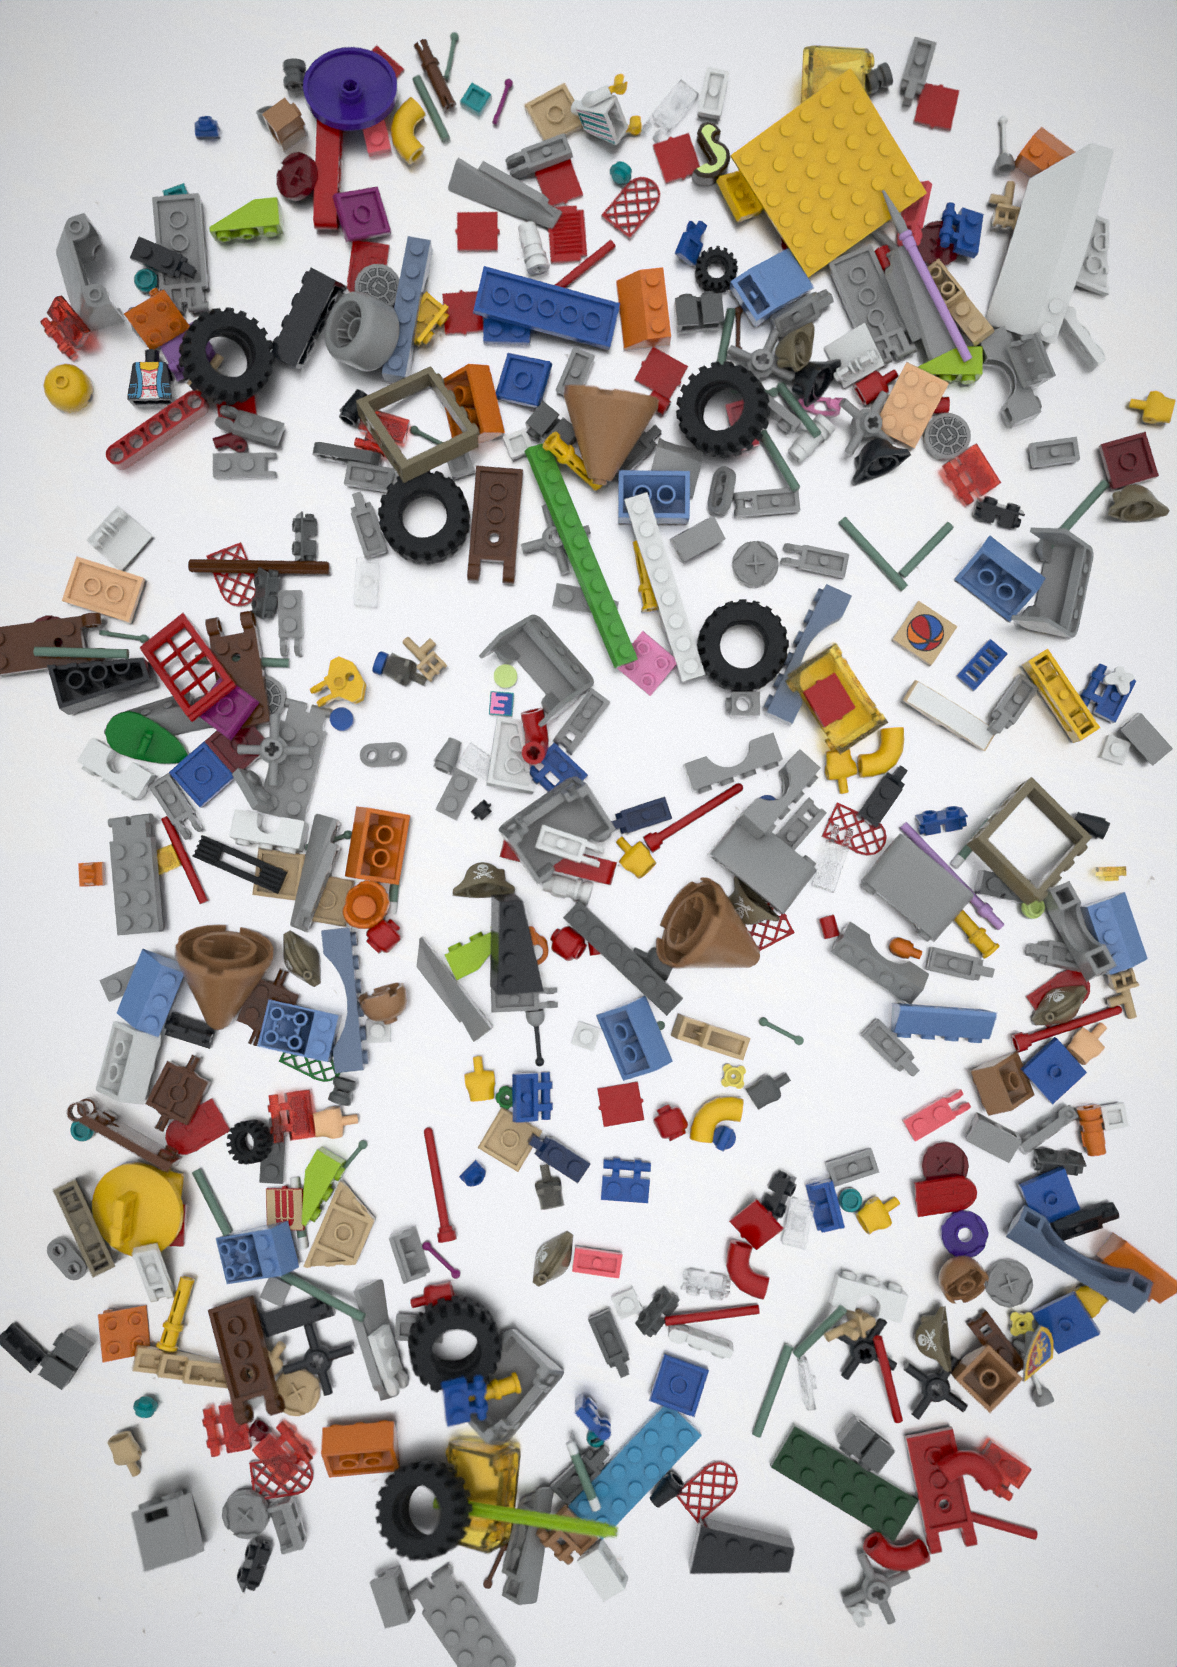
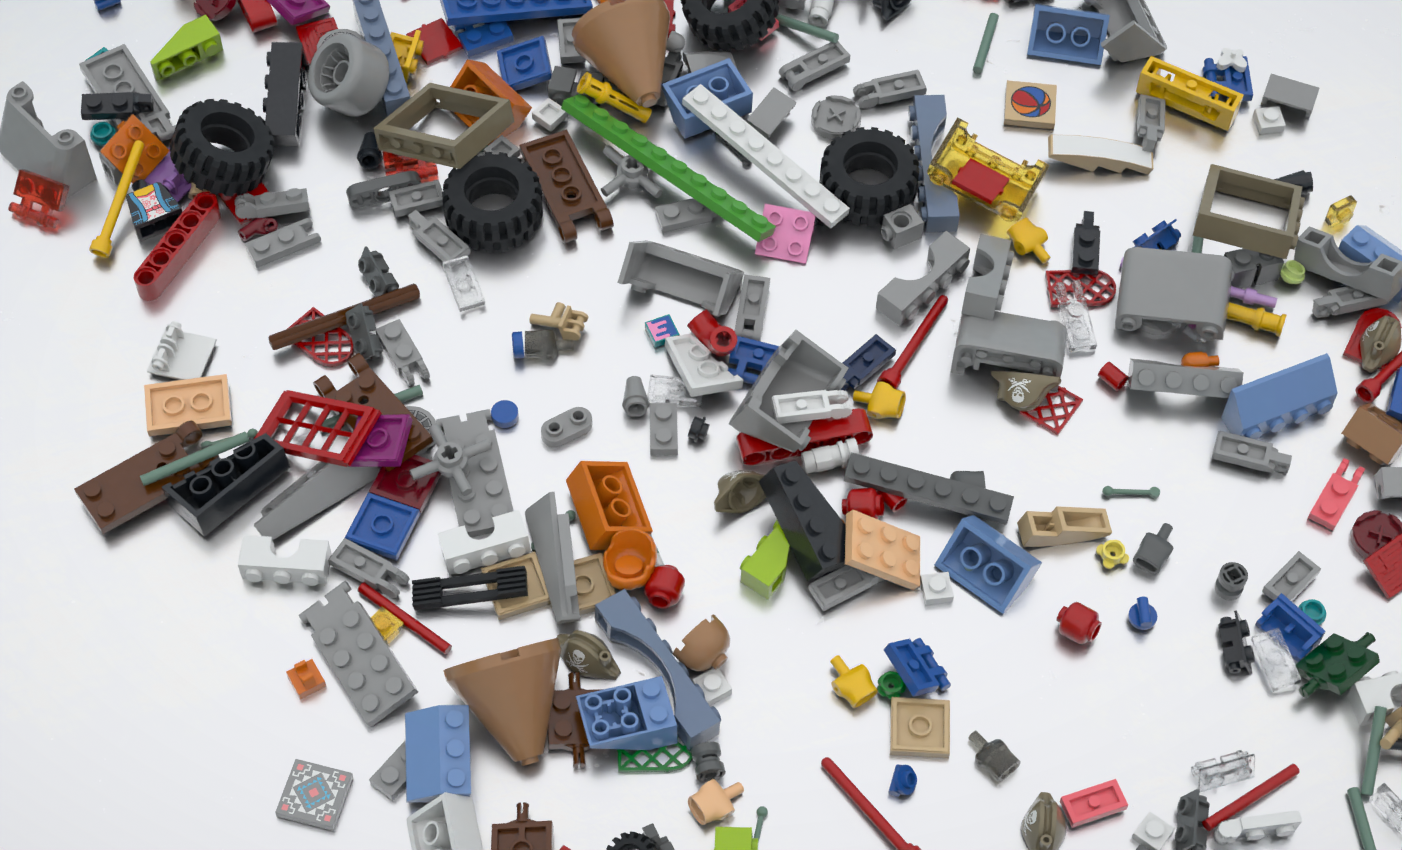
camera: 30 degrees left, 30 degrees down
yellow cylinder [43,363,93,413] -> none
green shield [105,711,188,764] -> none
black hinge [164,1012,216,1049] -> none
light grey plate [232,768,274,813] -> none
clear red plate [267,1090,316,1143] -> none
yellow hinge [309,656,367,707] -> none
light grey wedge [416,936,493,1042] -> none
yellowish green tile [494,664,518,689] -> none
hinge [525,1009,545,1067] -> none
dark blue hinge [527,1133,591,1184] -> none
red piece [597,1081,645,1127] -> none
blue plate [601,1157,651,1203] -> none
yellow pin [632,540,659,612] -> none
medium nougat cone [656,877,760,969] -> none
yellow cylinder [689,1097,744,1143] -> none
light grey plate [708,466,736,515] -> none
red cylinder [726,1240,770,1300] -> none
red piece [729,1199,784,1250] -> none
light grey plate [776,797,827,851] -> none
sand green bar [838,516,908,591] -> none
yellow piece [855,1196,900,1235] -> none
yellow cylinder [857,727,905,778] -> none
light grey hinge [926,947,995,981] -> none
blue slope [956,639,1007,691] -> none
none -> yellow piece [89,140,144,258]
none -> light grey tile [275,759,353,831]
none -> light grey hinge [666,31,685,53]
none -> light nougat plate [845,510,920,590]
none -> dark grey wheel [1214,562,1248,601]
none -> dark green plate [1294,632,1380,698]

